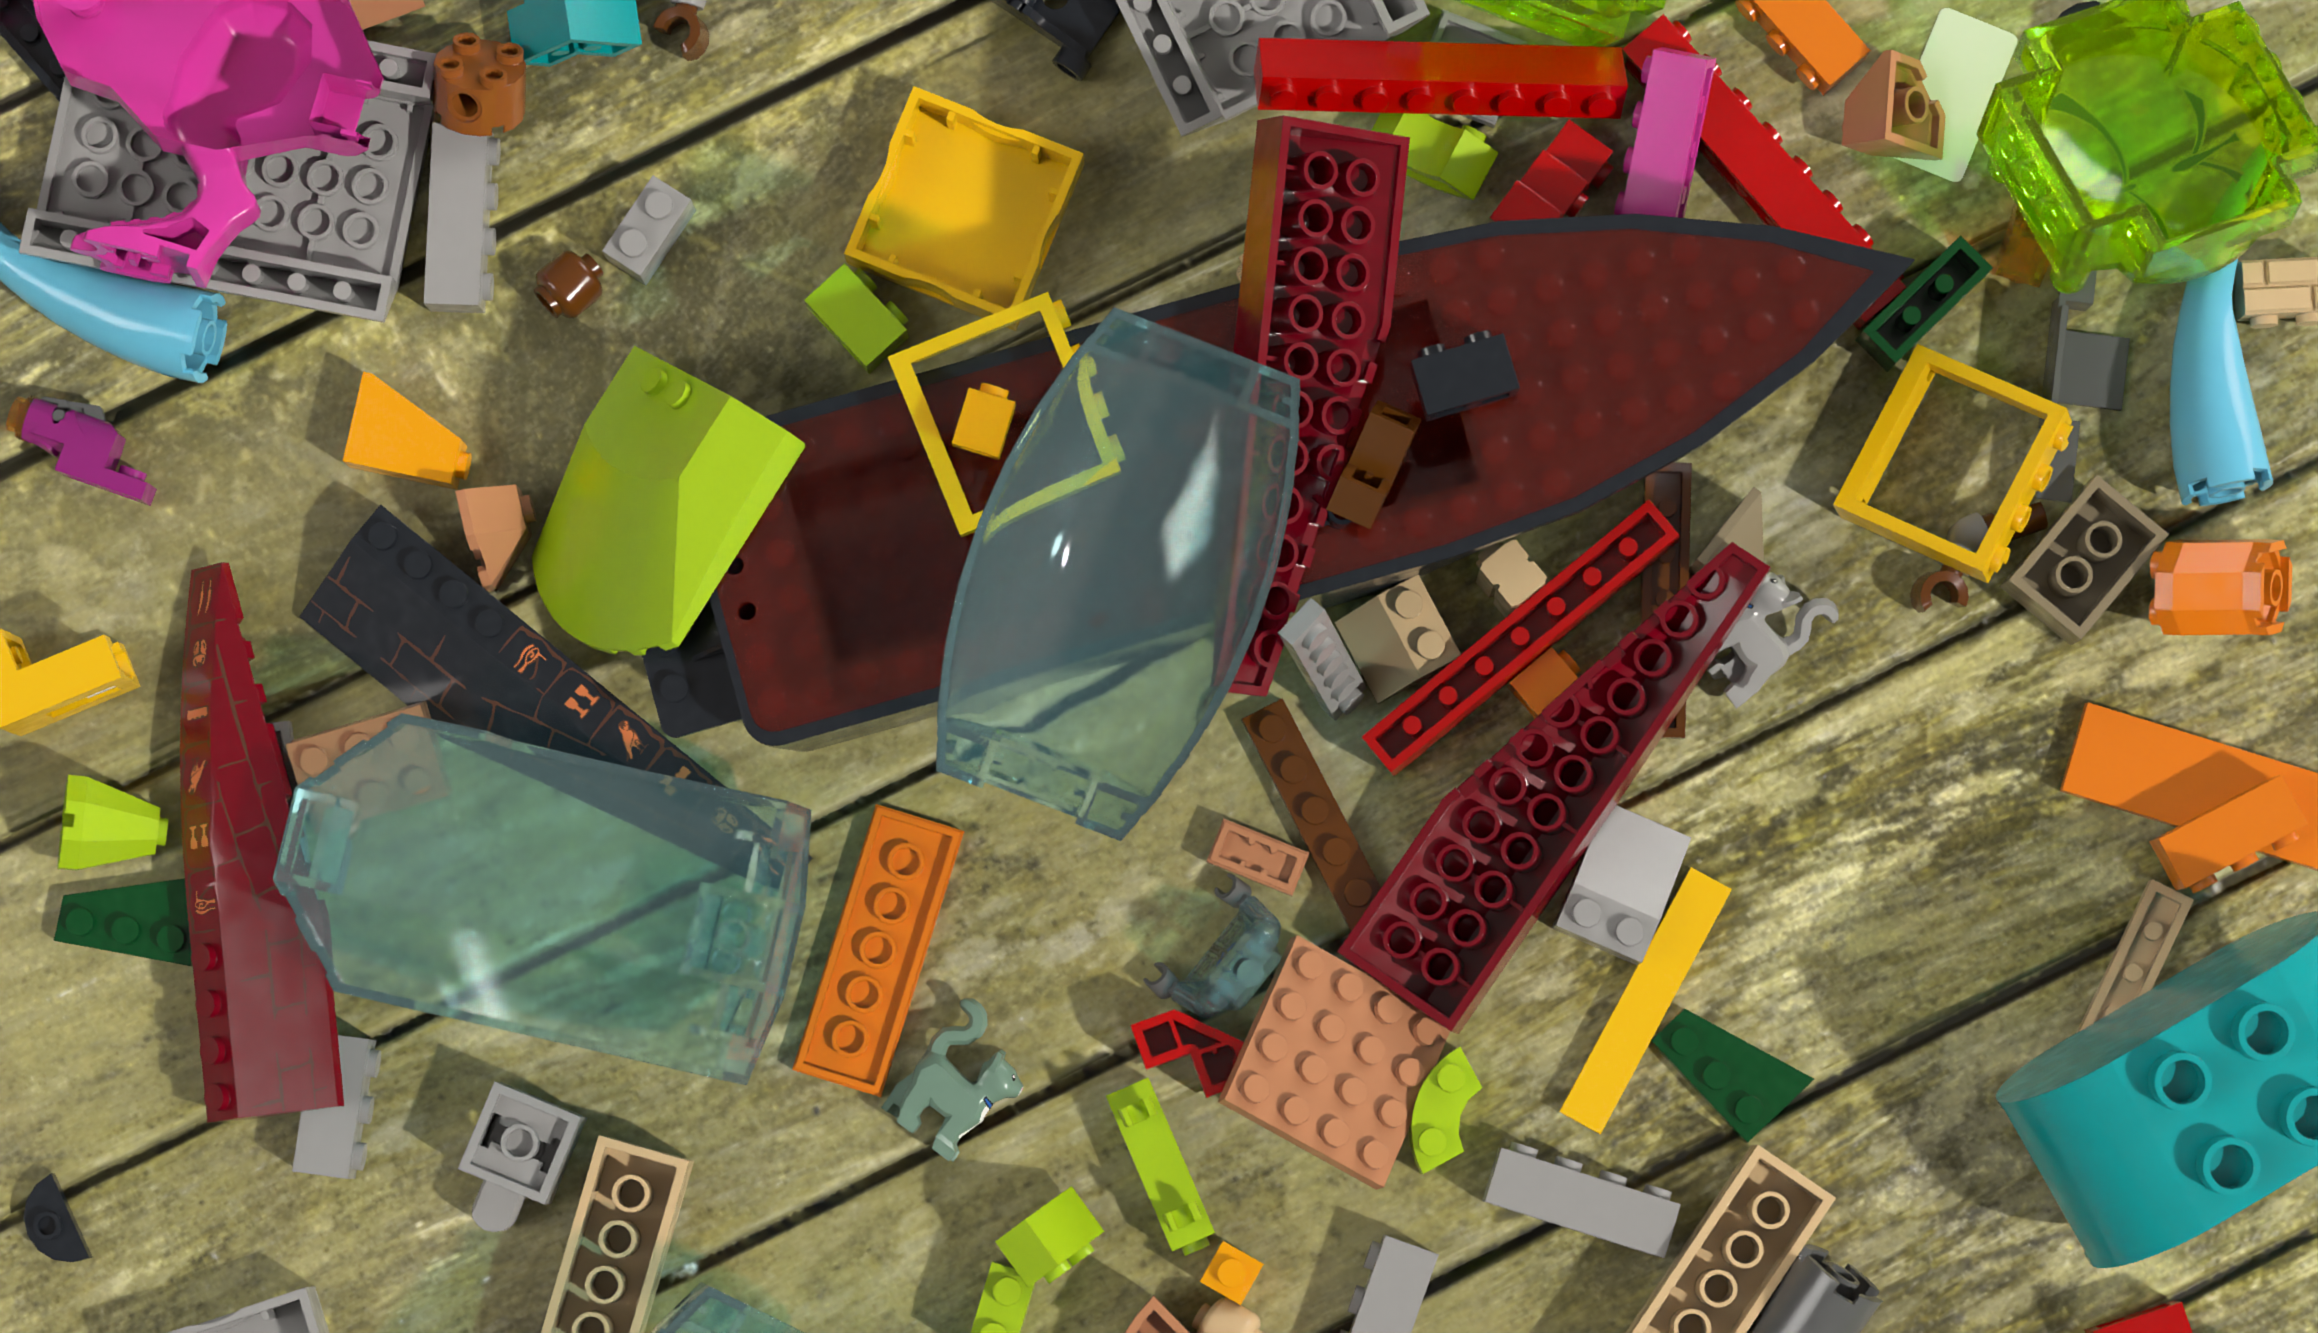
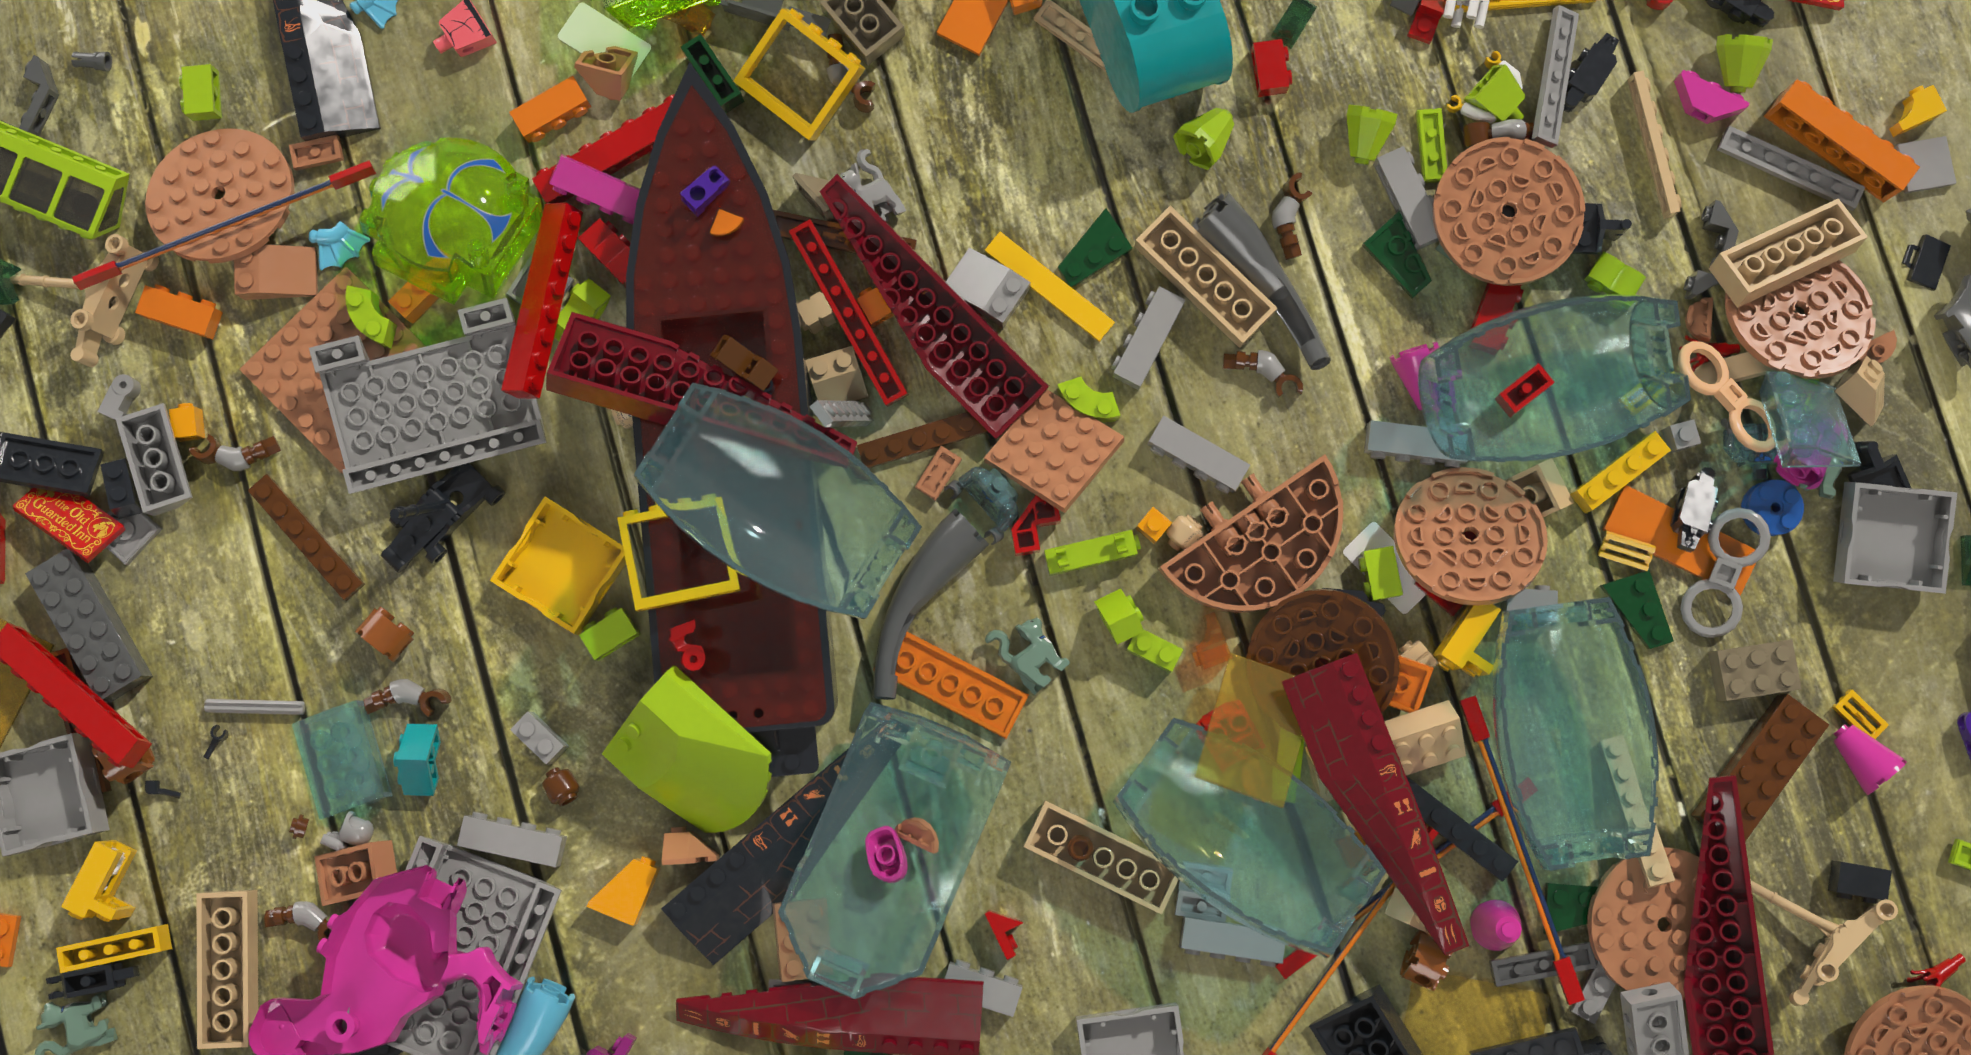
camera: 75 degrees left, 0 degrees up
dark orange brick [433,32,526,137] -> none
light grey brick [458,1081,587,1232] -> none
light orange brick [952,383,1016,460] -> none
black brick [1410,330,1520,422] -> none
none -> red leg [668,620,705,671]
none -> dark purple leg [680,165,731,217]
none -> orange tile [710,209,744,236]
none -> dark pink piece [865,826,908,883]
none -> dark grey brick [873,508,990,700]
none -> nougat plate [895,817,939,854]
none -> red slope [984,910,1023,960]
none -> reddish brown plate [1068,835,1093,861]
none -> lime cone [1173,107,1234,170]

